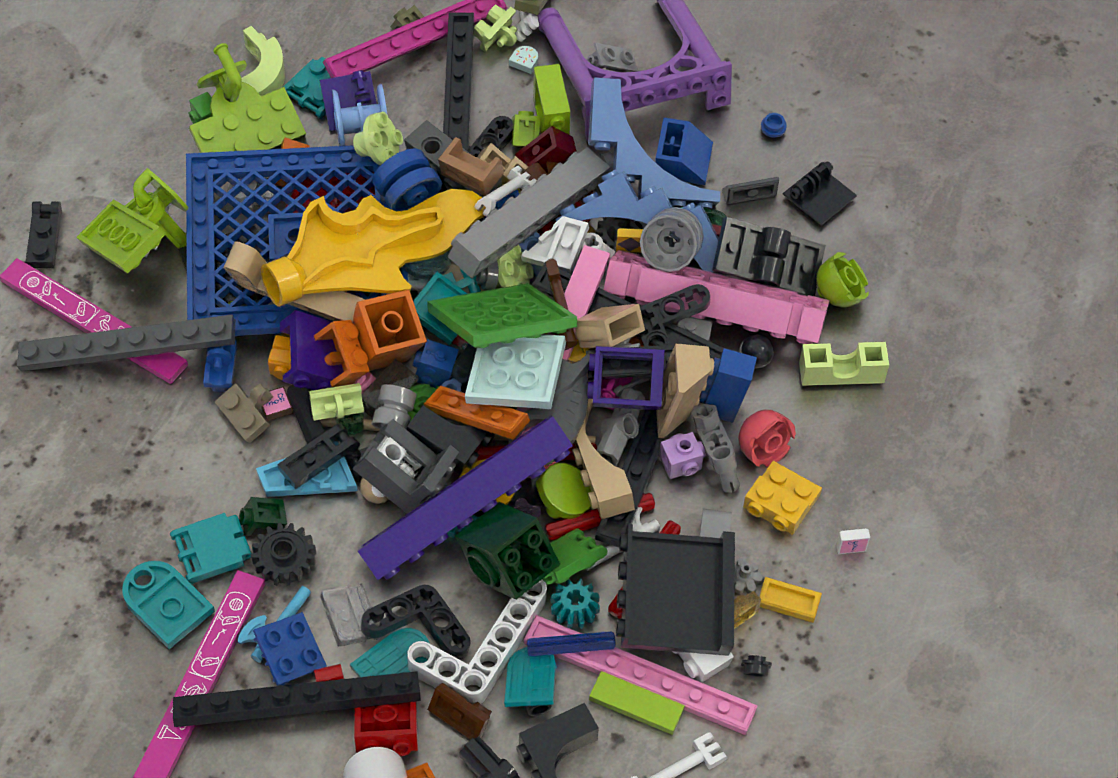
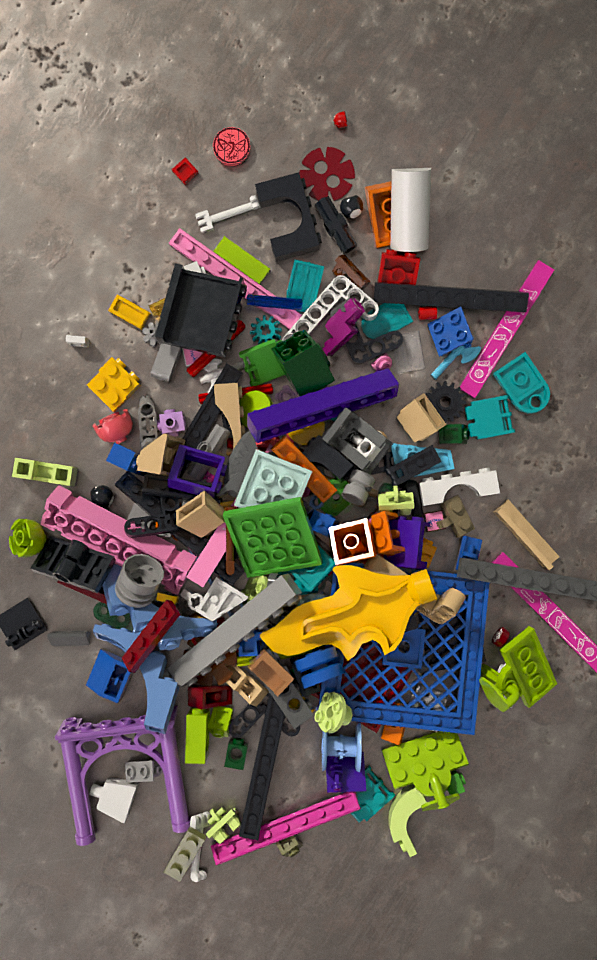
camera: 165 degrees left, 30 degrees up
black plate [25,201,62,268] -> none
white hinge [474,166,537,216] -> none
light aqua tile [509,46,538,74] -> none
black plate [741,655,772,677] -> none
blue plate [761,113,787,137] -> none
none -> white torso [89,777,139,823]
none -> dark red plate [122,599,181,673]
none -> dark green brick [224,738,249,770]
none -> magenta plate [323,297,365,356]
none -> bright pink plate [371,353,392,371]
none -> tan torso [397,393,447,442]
none -> white arch [418,468,500,506]
none -> dark red tile [492,627,510,647]
none -> tan fence [493,499,559,570]

